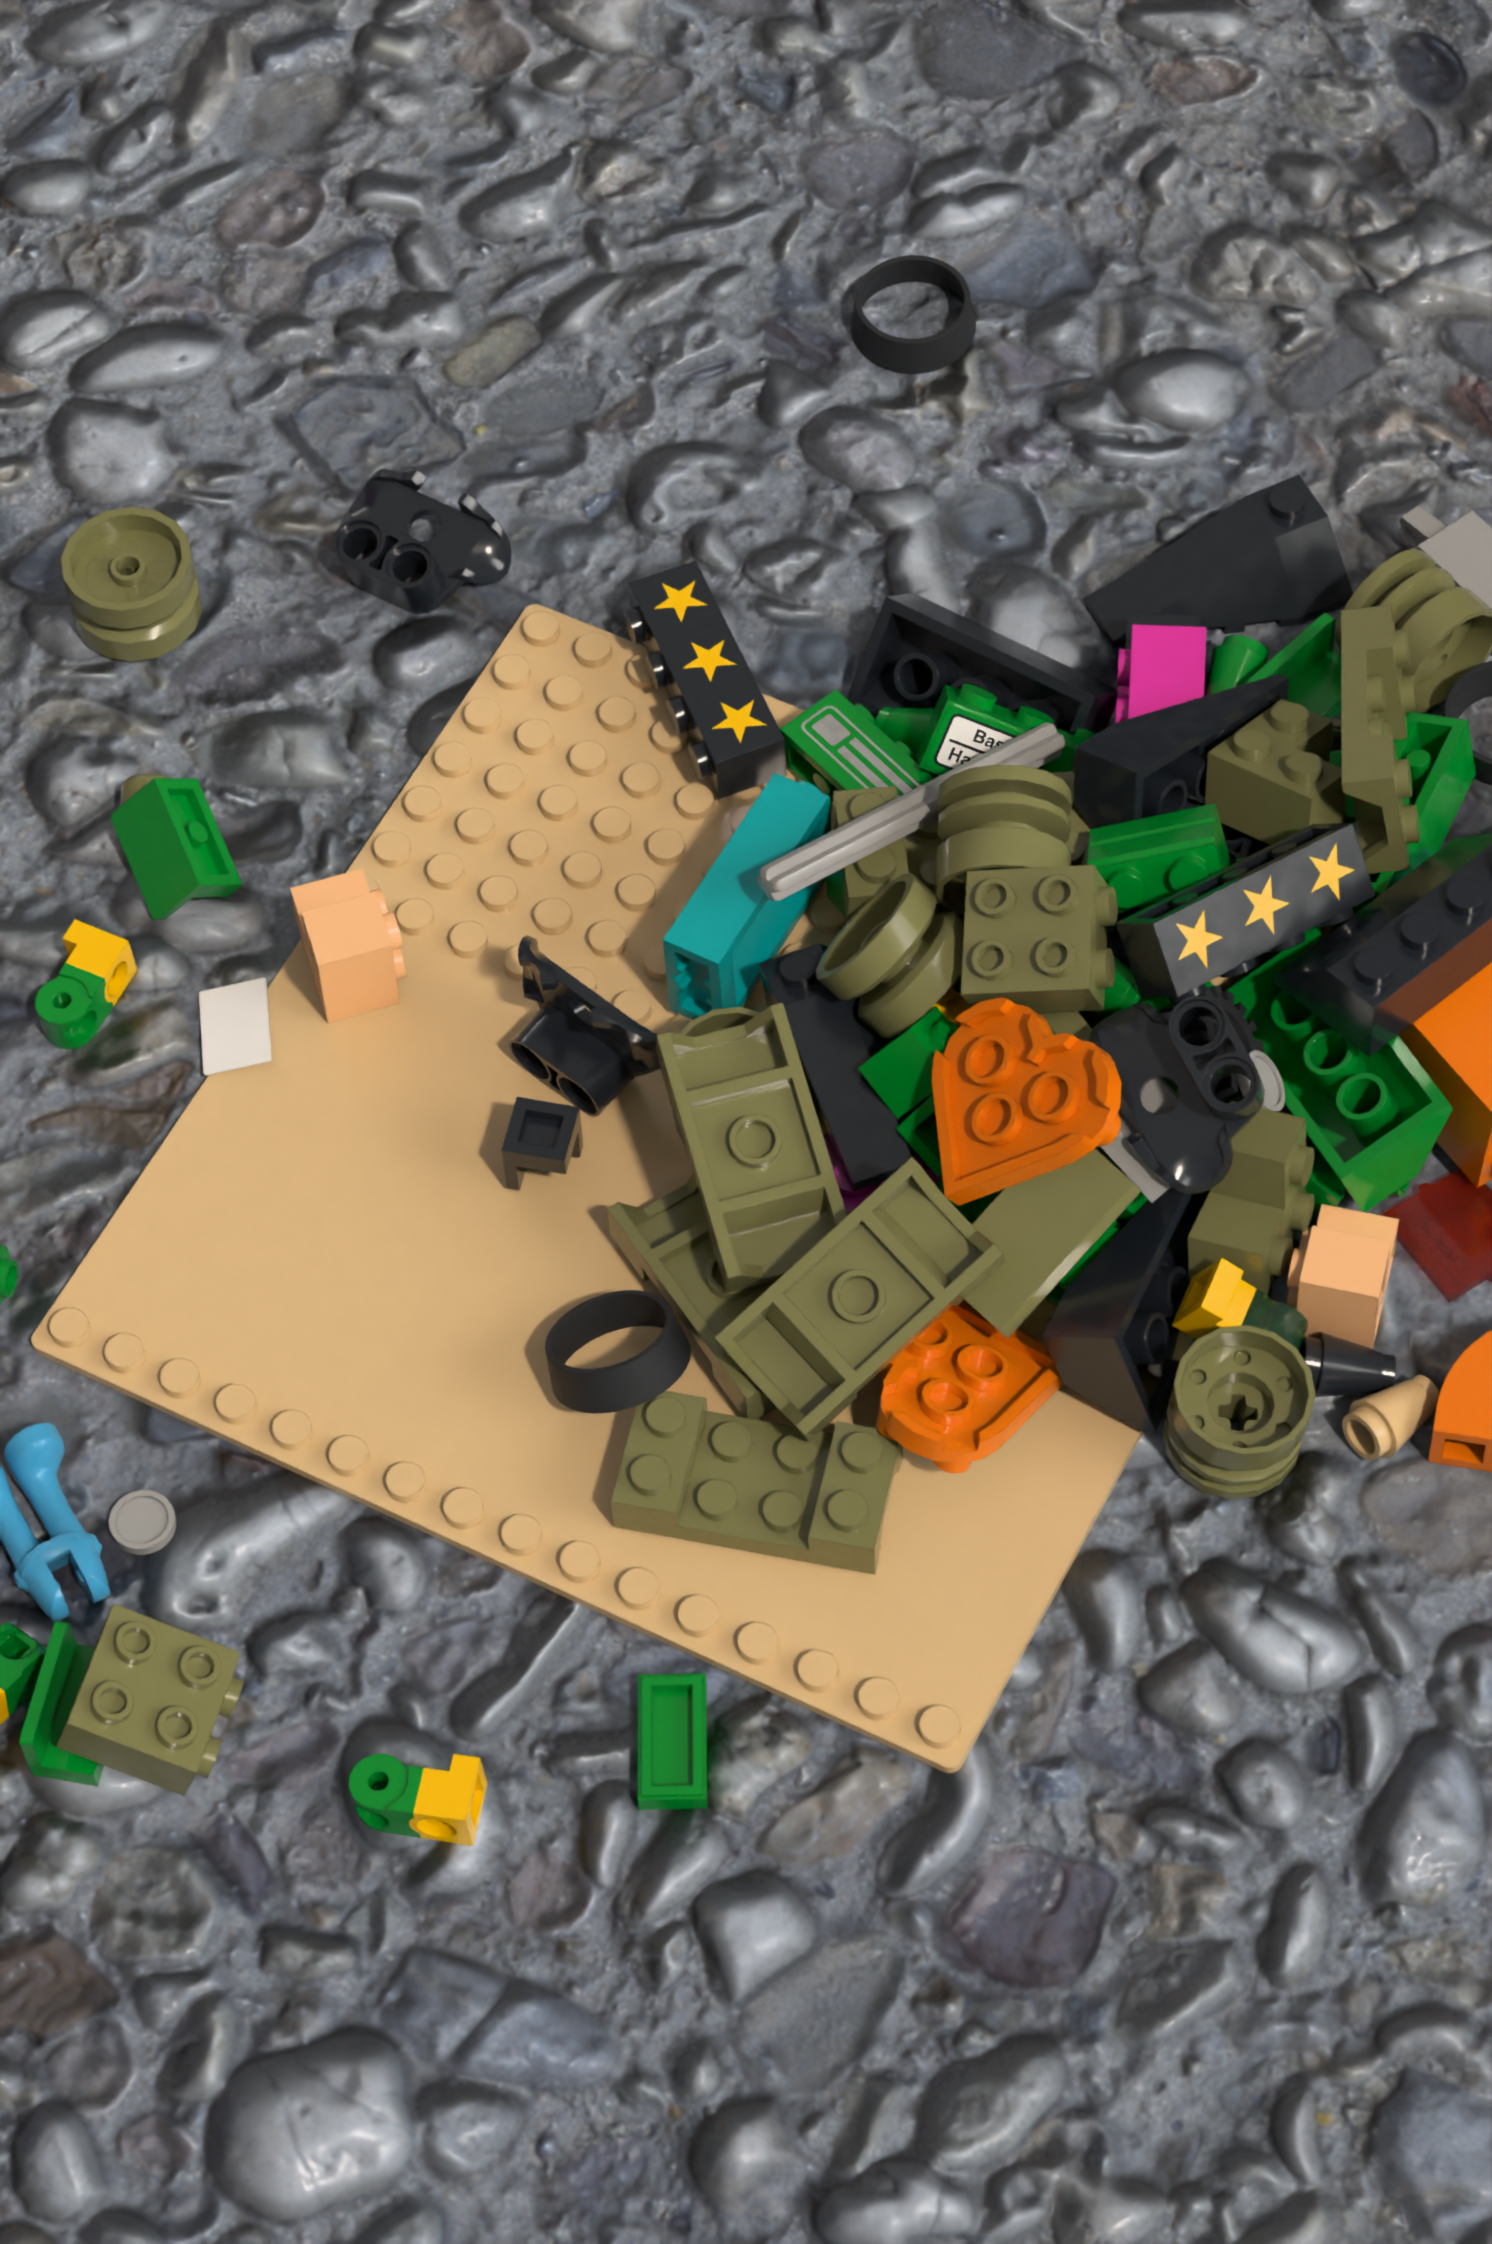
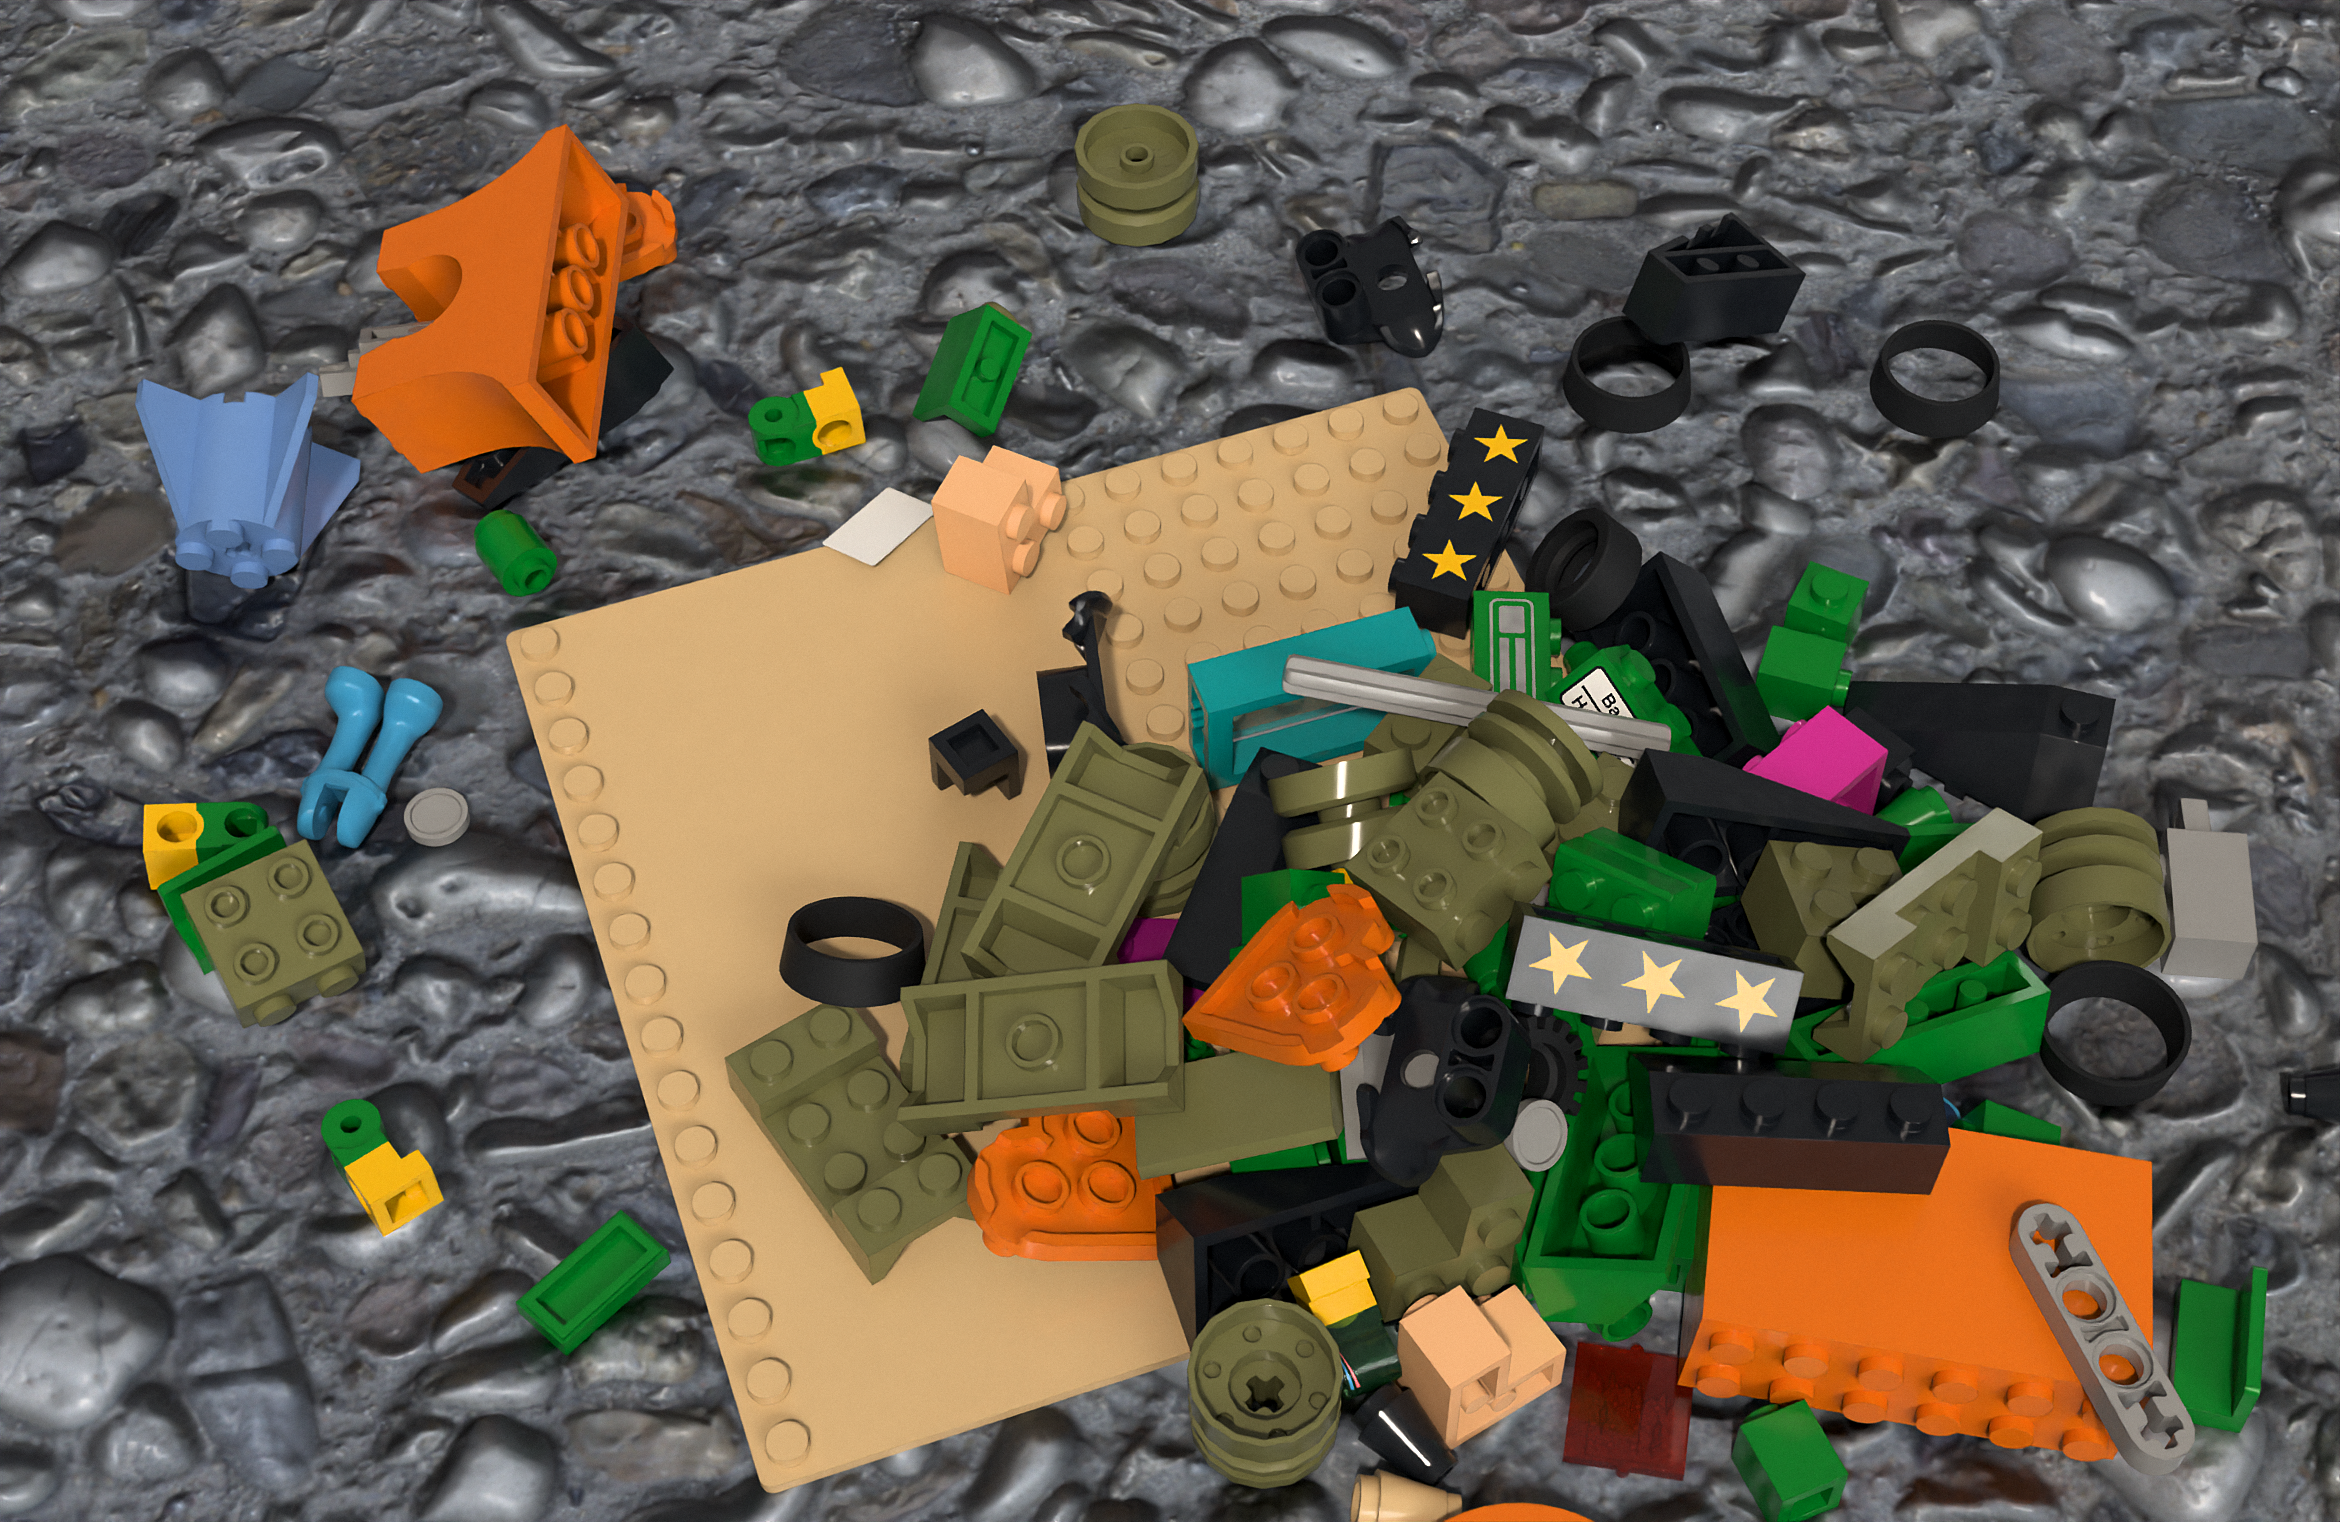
camera: 40 degrees right, 5 degrees down
none -> black tyre [1524,508,1642,632]
none -> black tyre [1563,316,1691,434]
none -> black wedge [1622,212,1806,345]
none -> green brick [1756,625,1853,722]
none -> green brick [1783,561,1869,657]

